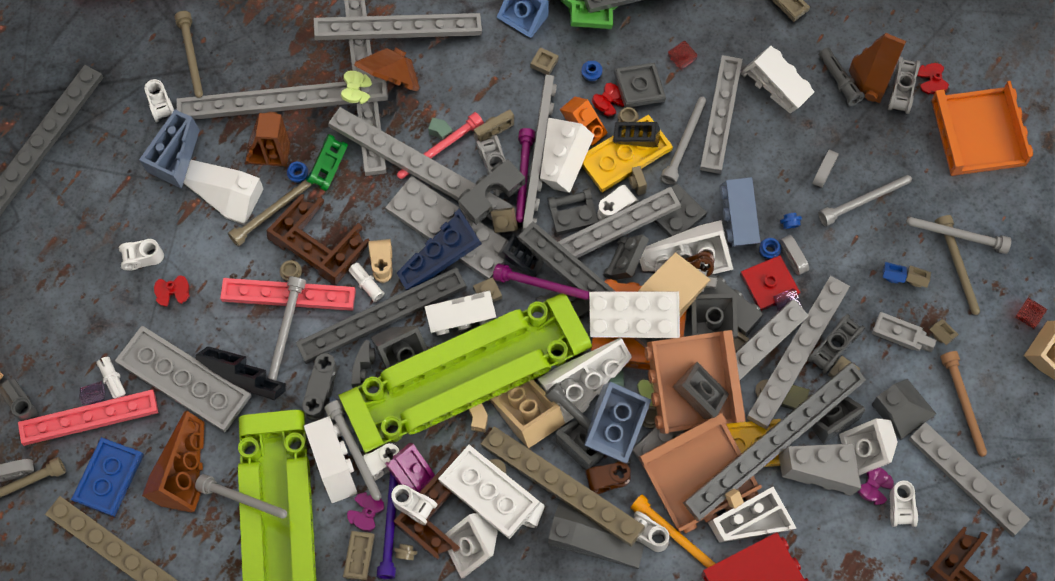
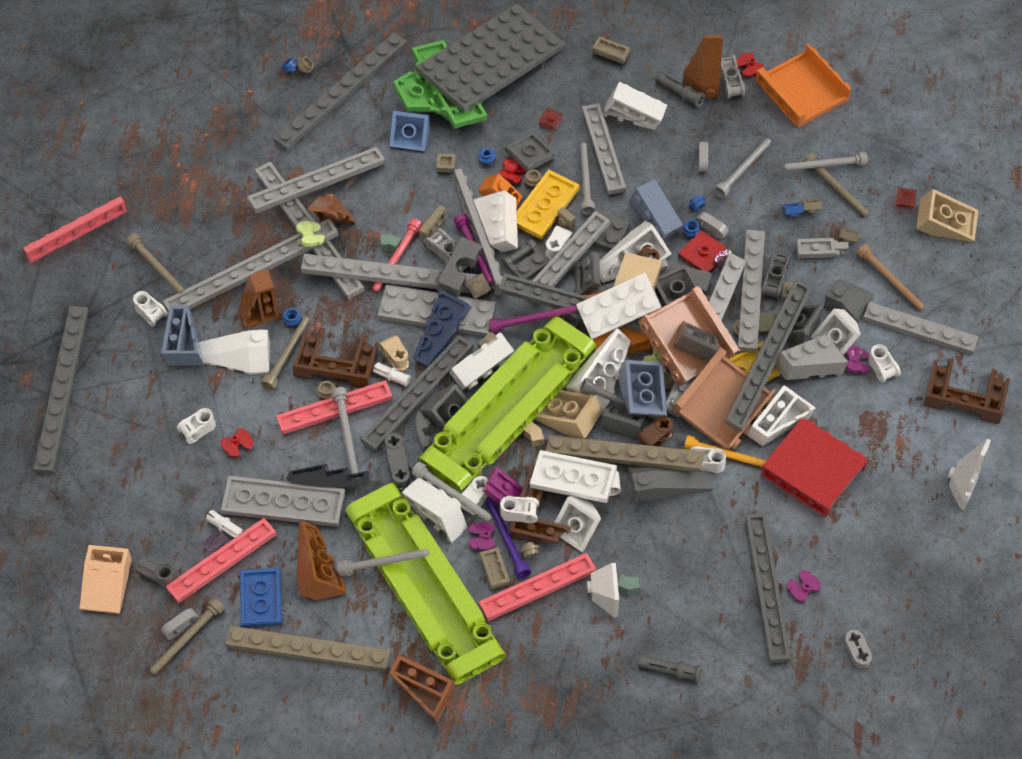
camera: 25 degrees left, 10 degrees down
green plate [306,134,348,191] -> none
black slope [498,234,544,277] -> none
black slope [613,122,660,147] -> none
tan piece [725,489,744,509] -> none

